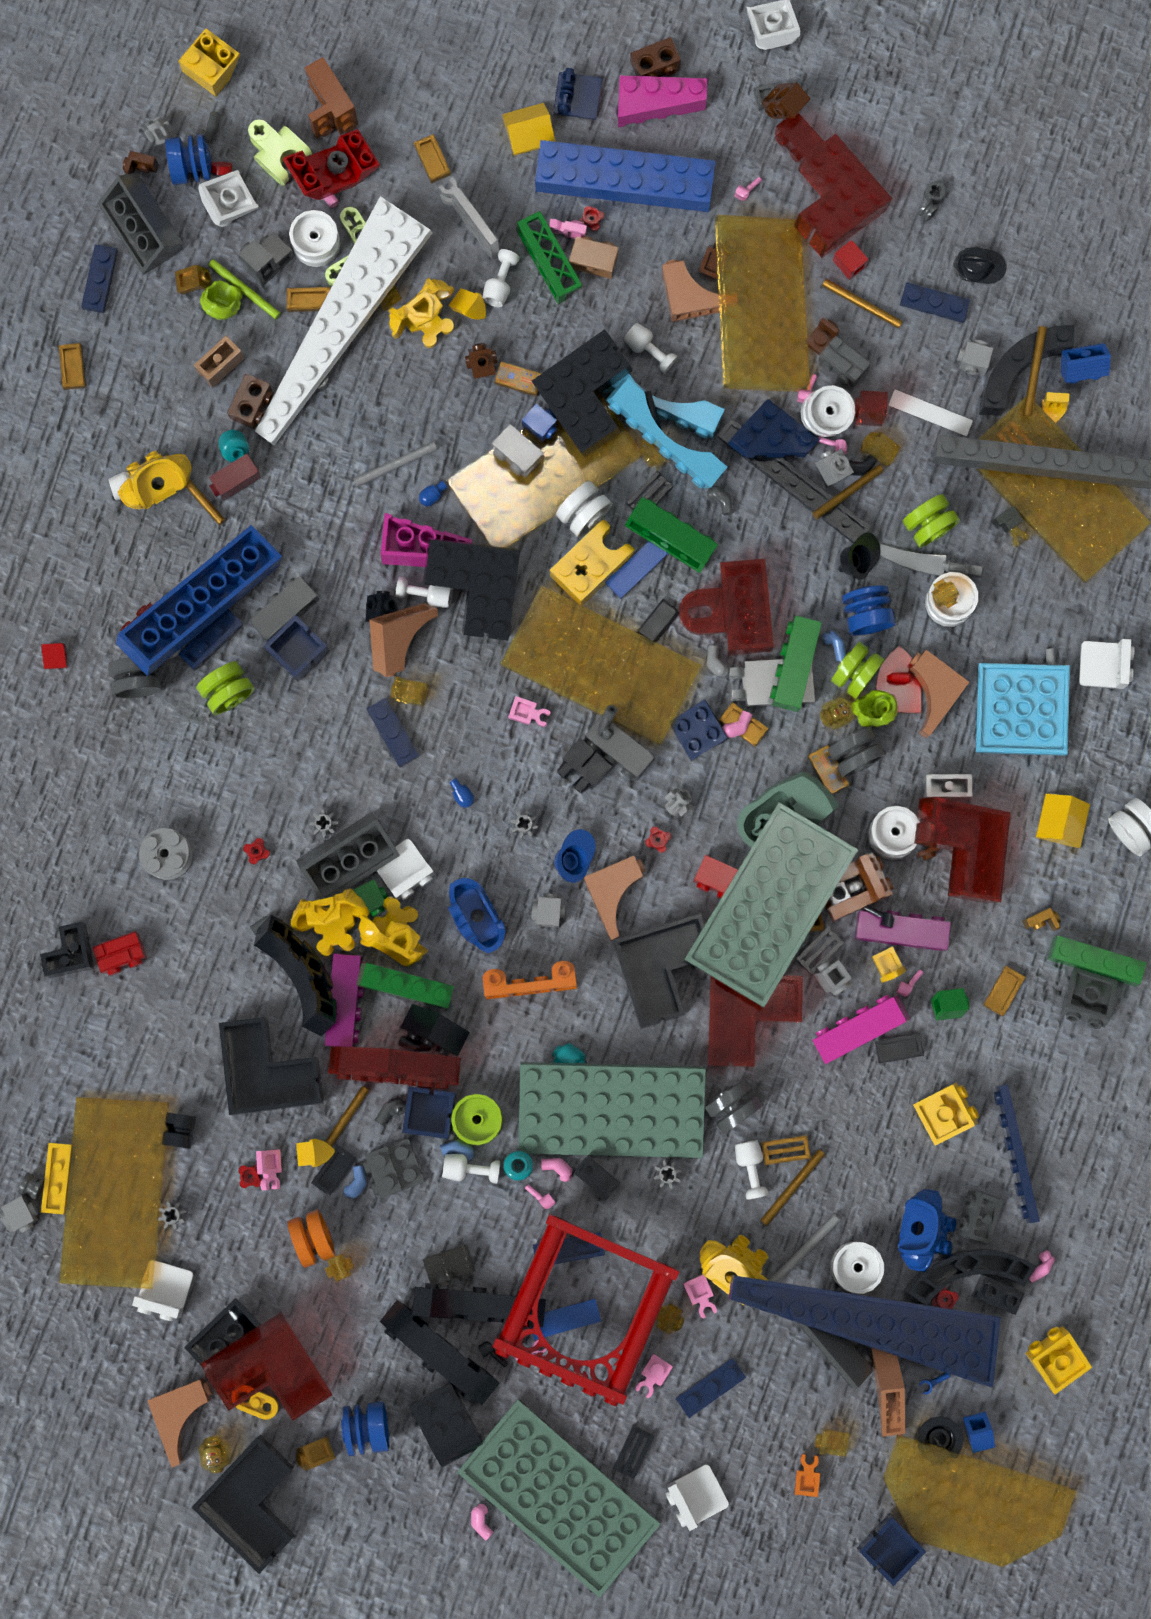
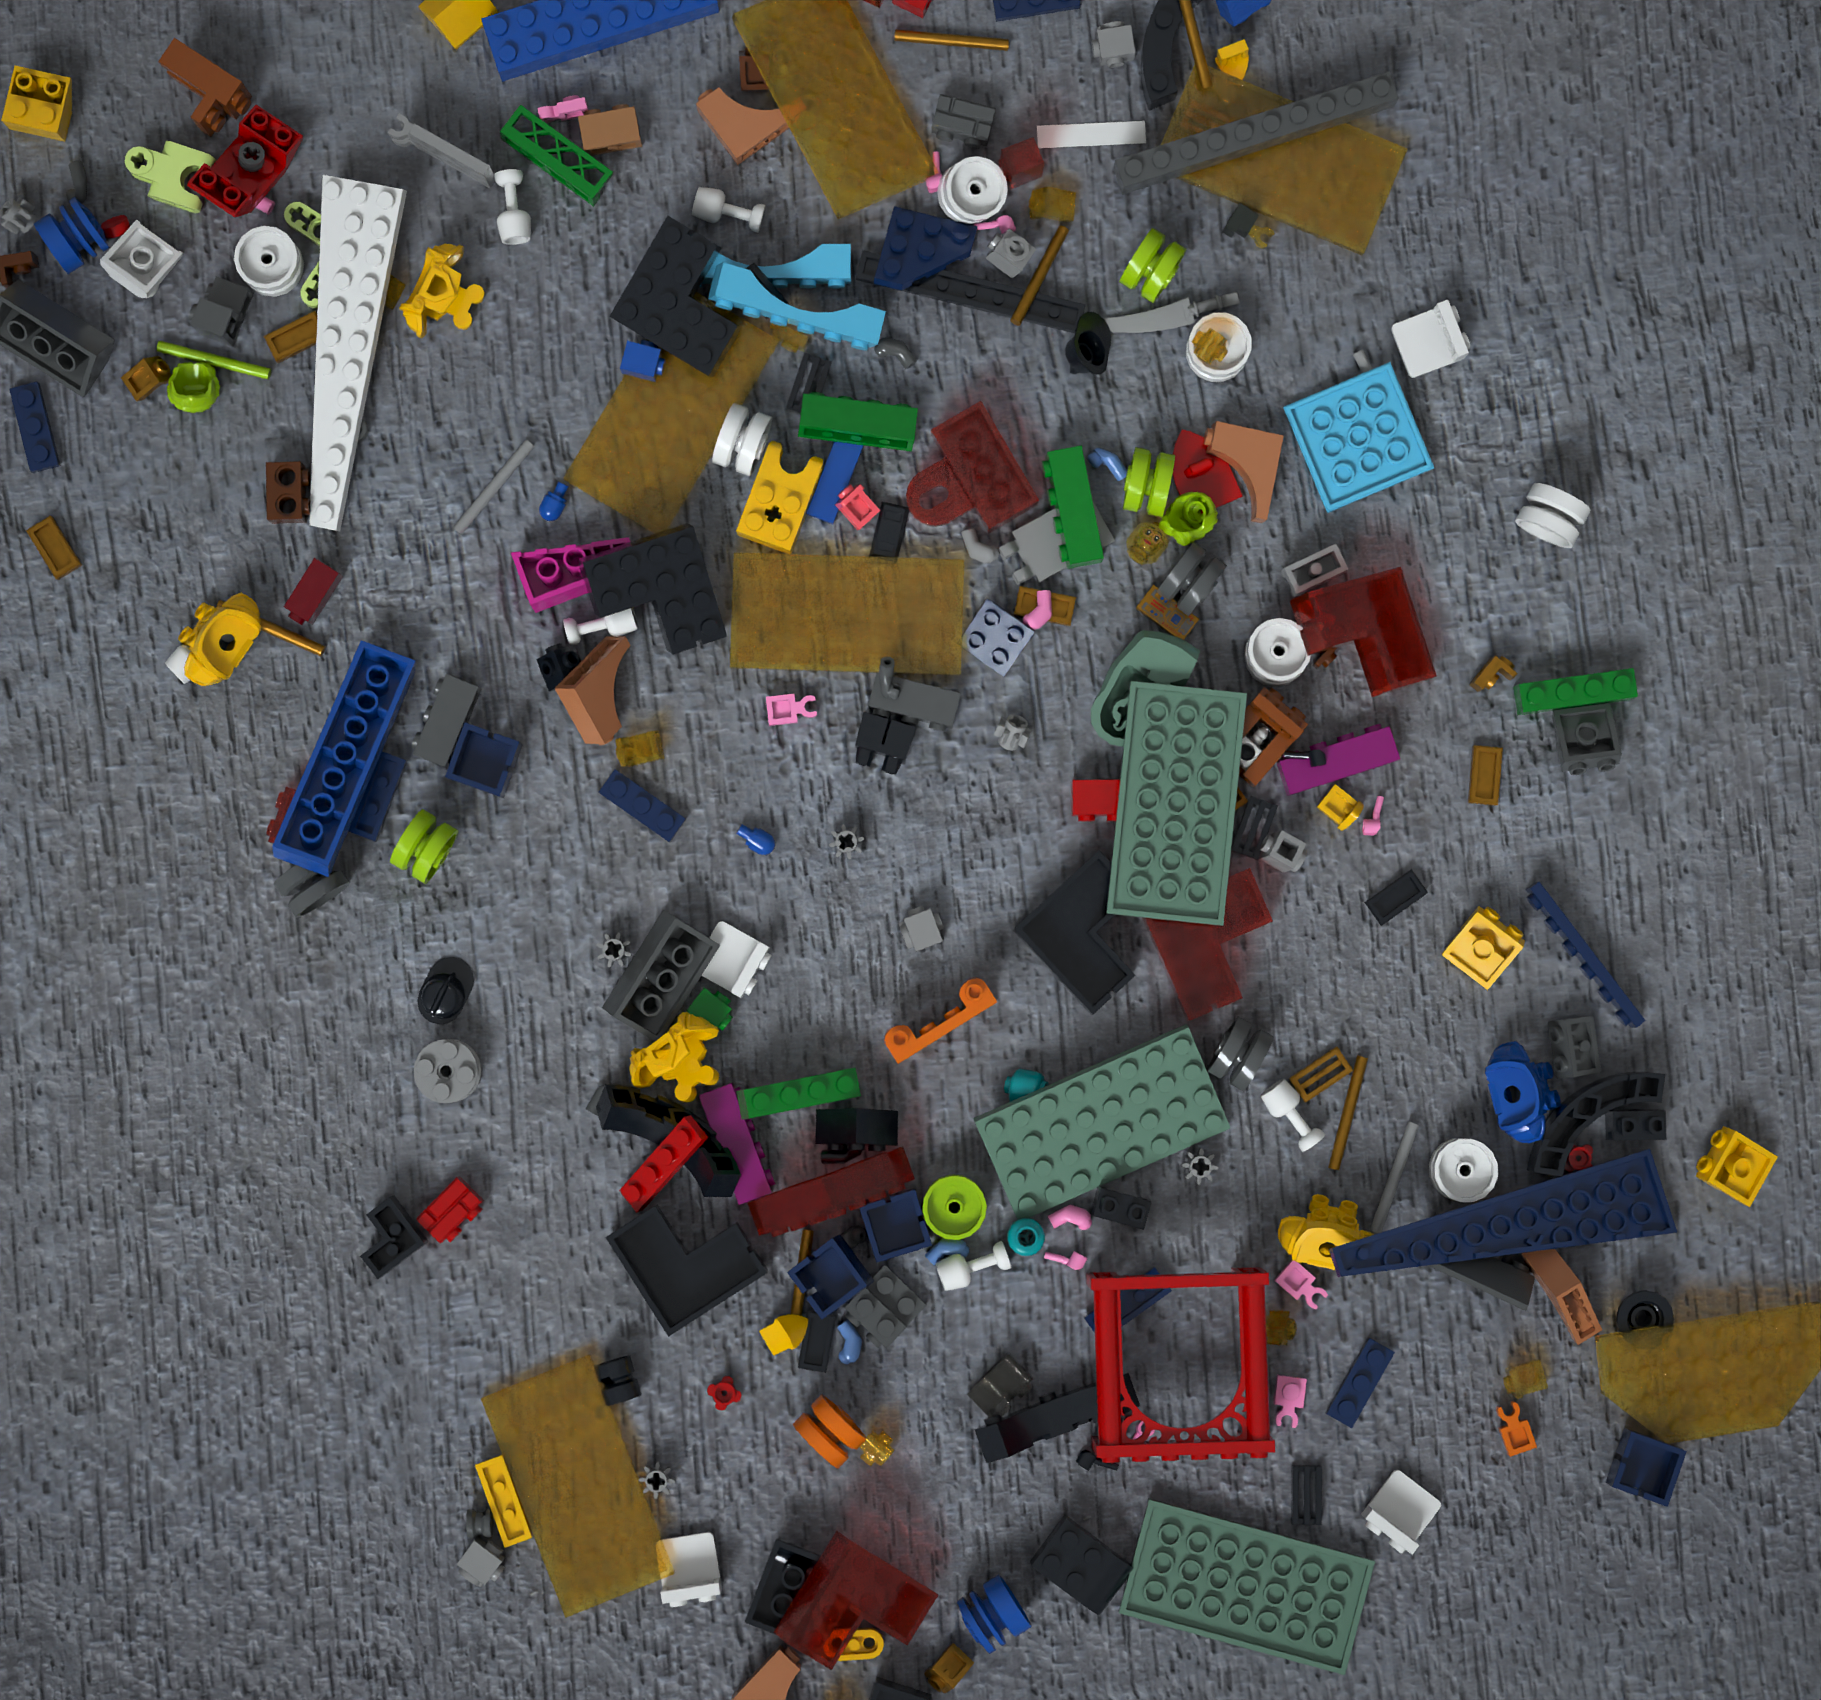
camera: 30 degrees left, 5 degrees up
red slope [41,643,67,669] -> none
medium nougat brick [194,336,245,388] -> none
teal head [218,429,249,463] -> none
red plate [243,838,270,865] -> none
bright pink plate [256,1149,282,1190] -> none
yellow piece [358,897,428,967] -> none
black brick [380,1300,500,1405] -> none
pearl gold tile [413,134,451,183] -> none
blue piece [447,878,505,954] -> none
yellow tile [448,288,486,320] -> none
reddish brown brick [465,343,498,379] -> none
bright pink arm [471,1504,494,1541] -> none
brick [492,424,544,478] -> none
pearl gold tile [494,362,541,397] -> none
blue tile [531,1298,601,1340] -> none
blue piece [554,829,596,883] -> none
red plate [579,206,604,231] -> none
nougat arch [584,856,645,941] -> none
red plate [645,827,671,853] -> none
reddish brown bracket [804,318,840,356] -> none
dark pink wedge [812,995,911,1064] -> none
blue wheel [842,585,896,636] -> none
black arm [849,454,877,476] -> none
blue hand [919,1373,950,1394] -> none
green brick [931,988,970,1021] -> none
blue brick [963,1412,995,1453] -> none
bright pink arm [1029,1250,1055,1283] -> none
yellow slope [1035,794,1090,849] -> none
none -> black piece [417,957,474,1025]
none -> red plate [619,1115,708,1213]
none -> dark blue piece [787,1234,875,1320]
none -> coral bracket [835,484,880,530]

